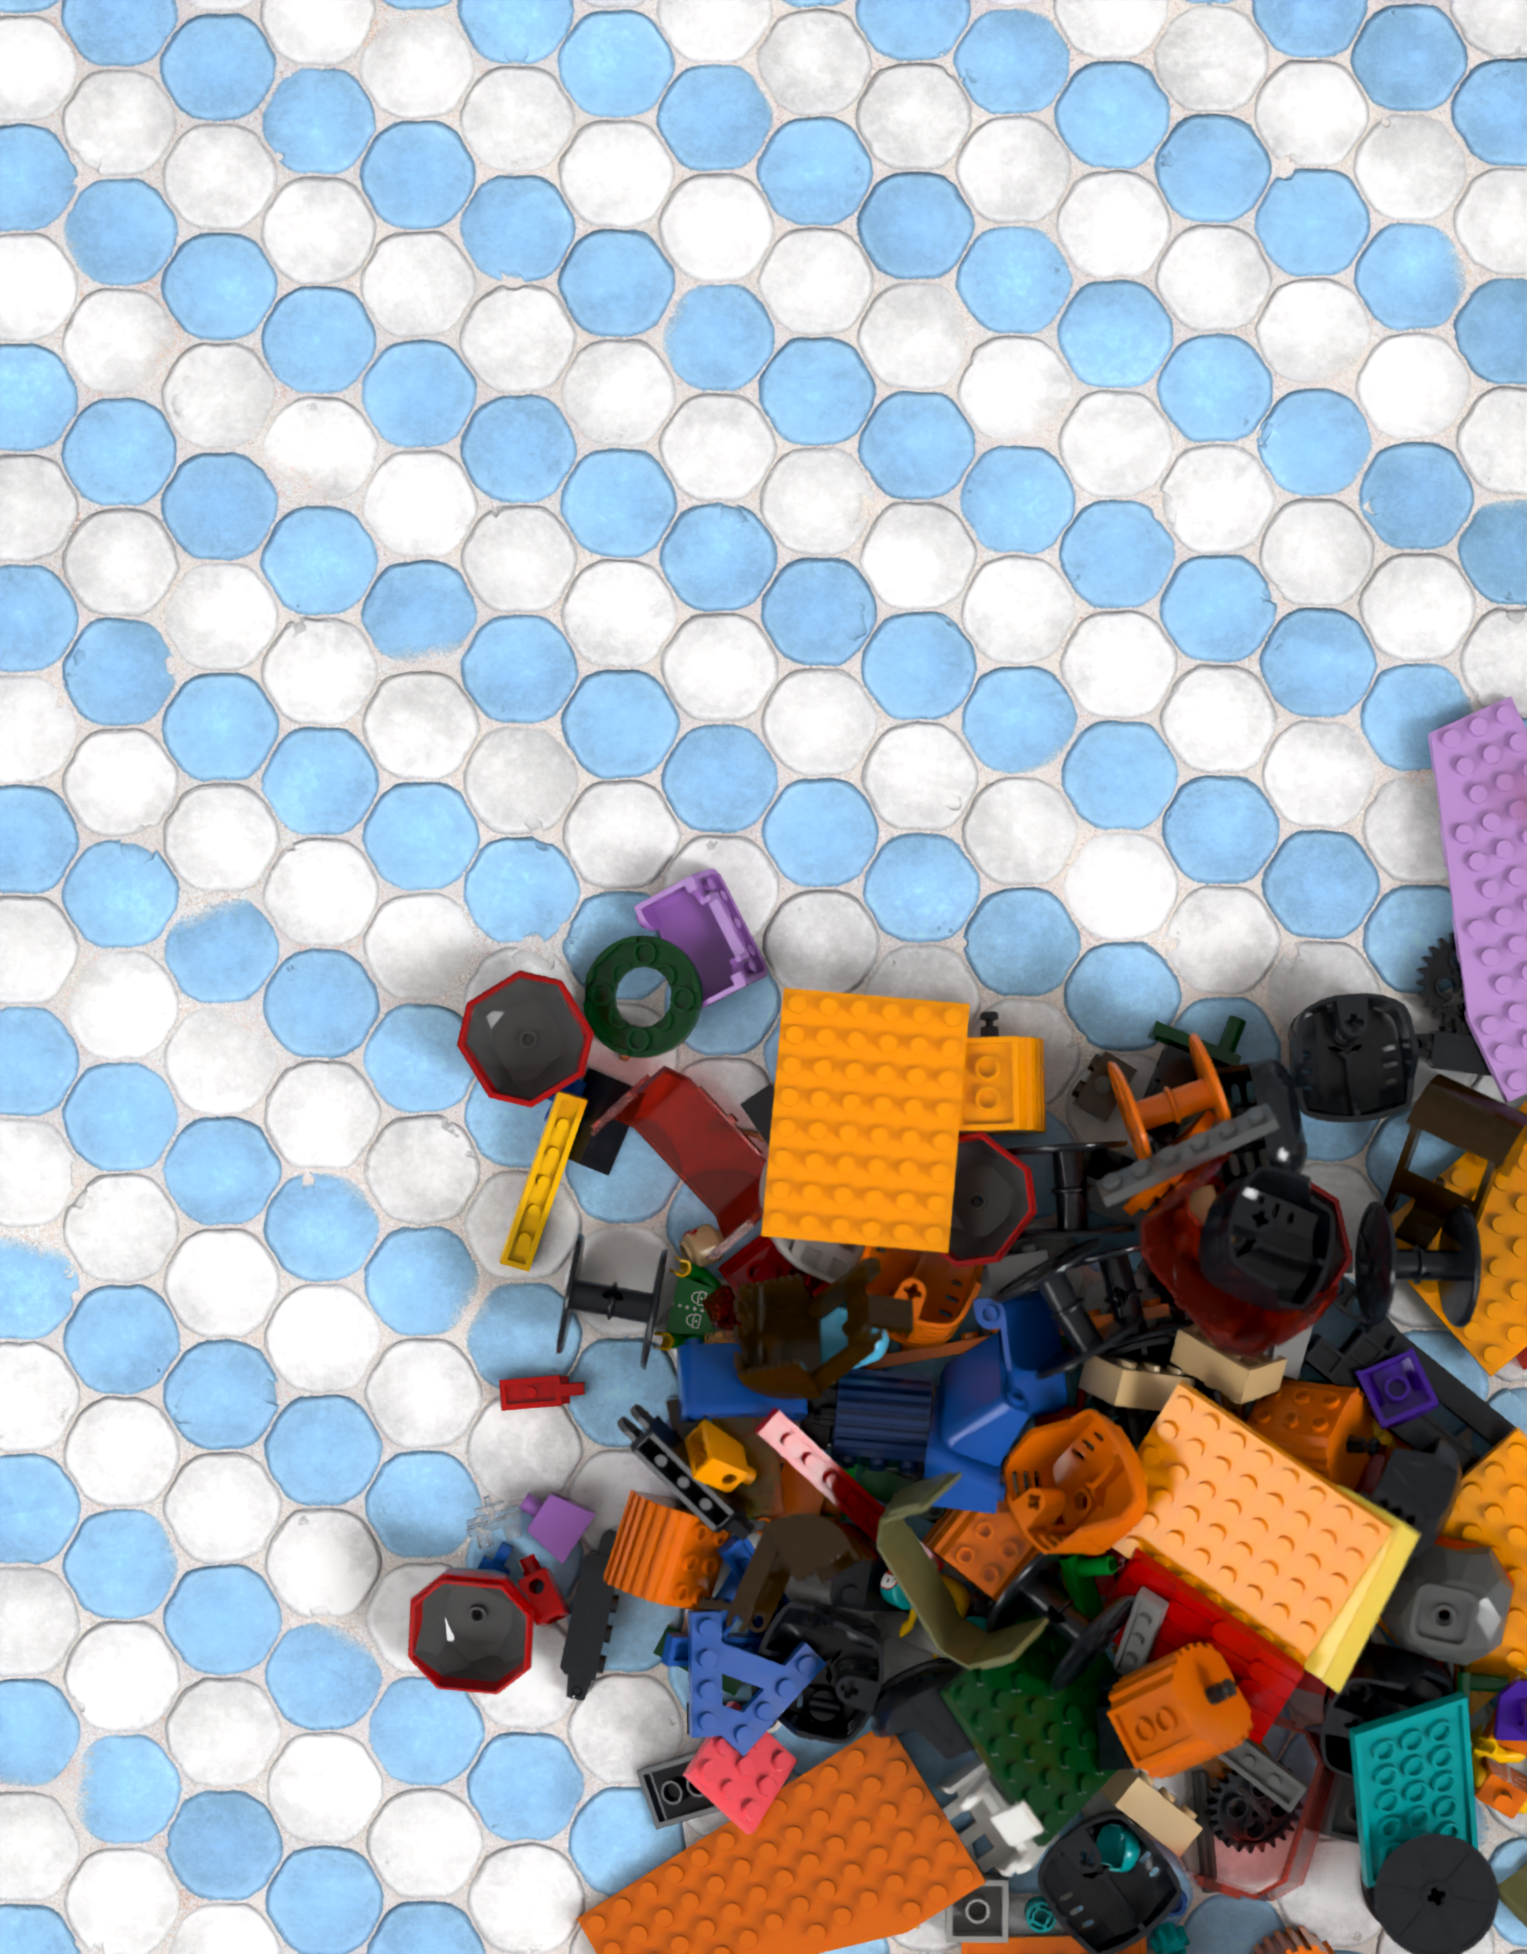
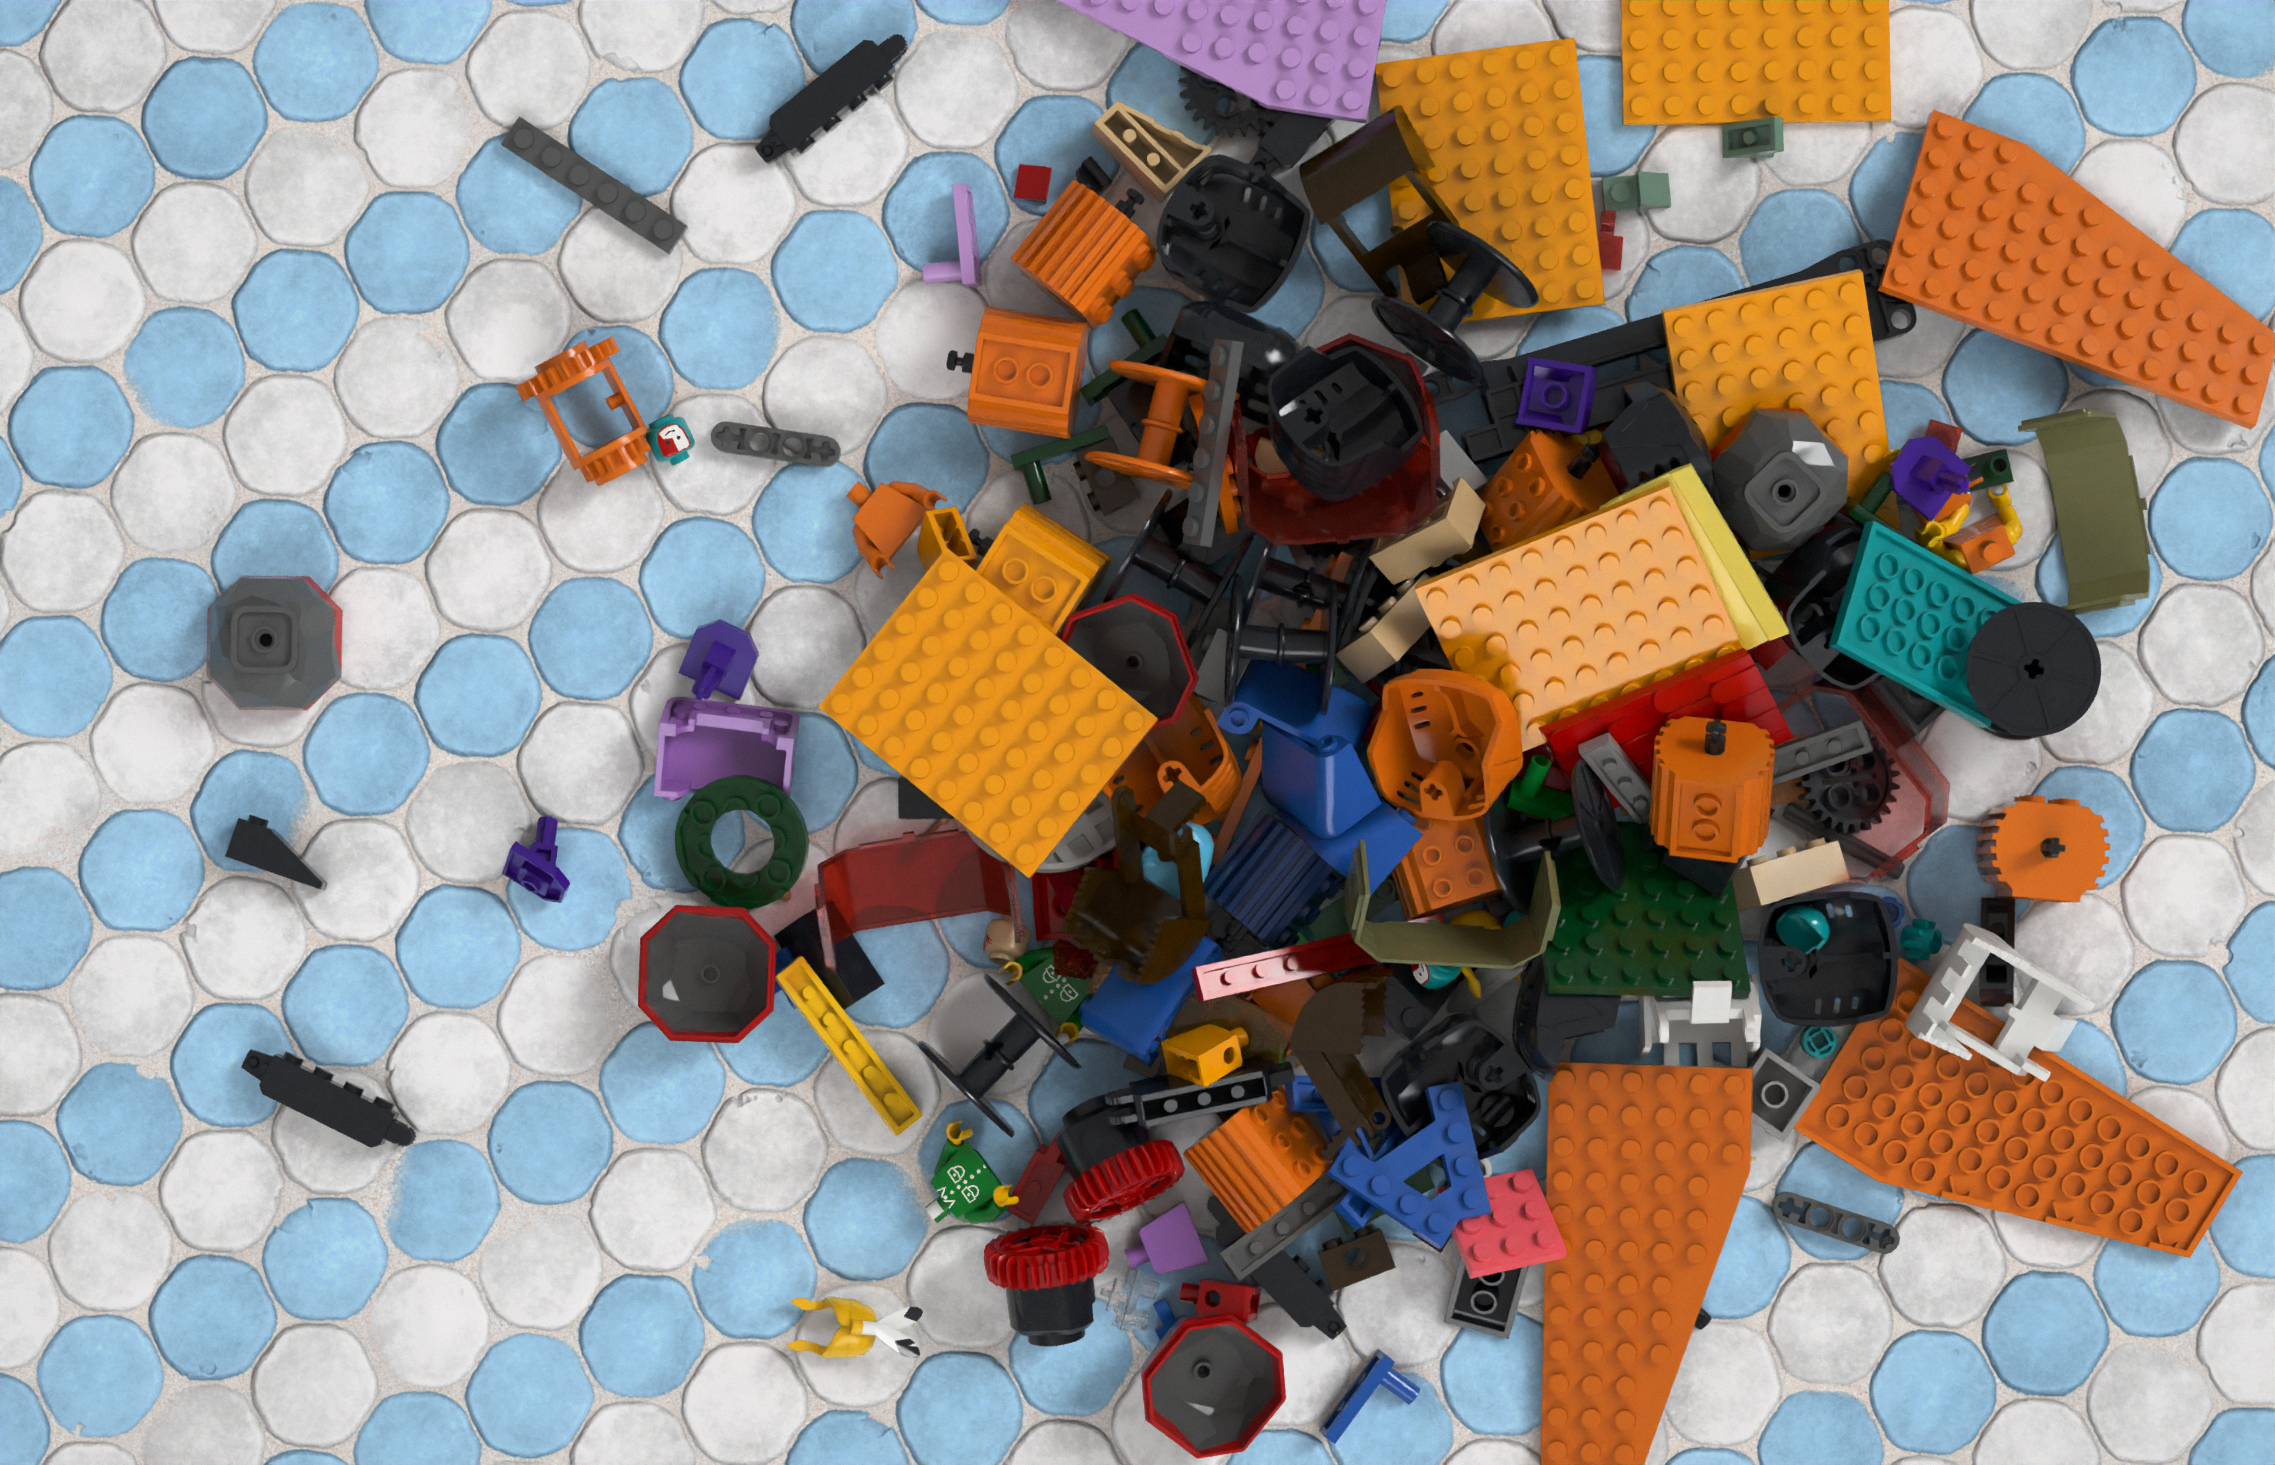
camera: 55 degrees left, 0 degrees up
none -> dark grey rock [207,576,343,711]
none -> black slope [225,814,328,890]
none -> black hinge [241,1049,417,1148]
none -> dark grey plate [501,116,688,255]
none -> dark purple piece [502,816,571,903]
none -> orange piece [515,336,651,487]
none -> head [645,413,695,466]
none -> dark purple piece [678,619,759,701]
none -> dark grey beam [711,422,841,467]
none -> black hinge [755,34,908,165]
none -> yellow hair [787,1296,923,1358]
none -> orange torso [846,481,947,579]
none -> light orange torso [917,507,978,572]
none -> lavender piece [922,183,982,288]
none -> green torso [925,1120,1019,1224]
none -> orange piece [946,306,1089,439]
none -> piece [984,1222,1109,1346]
none -> dark green piece [1010,425,1110,505]
none -> orange piece [1011,179,1158,330]
none -> red slope [1014,164,1052,203]
none -> piece [1056,1094,1185,1225]
none -> black plate [1076,156,1113,195]
none -> tan wedge [1090,101,1212,204]
none -> dark grey plate [1218,1136,1382,1282]
none -> dark brown brick [1317,1225,1396,1291]
none -> blue piece [1319,1349,1420,1444]

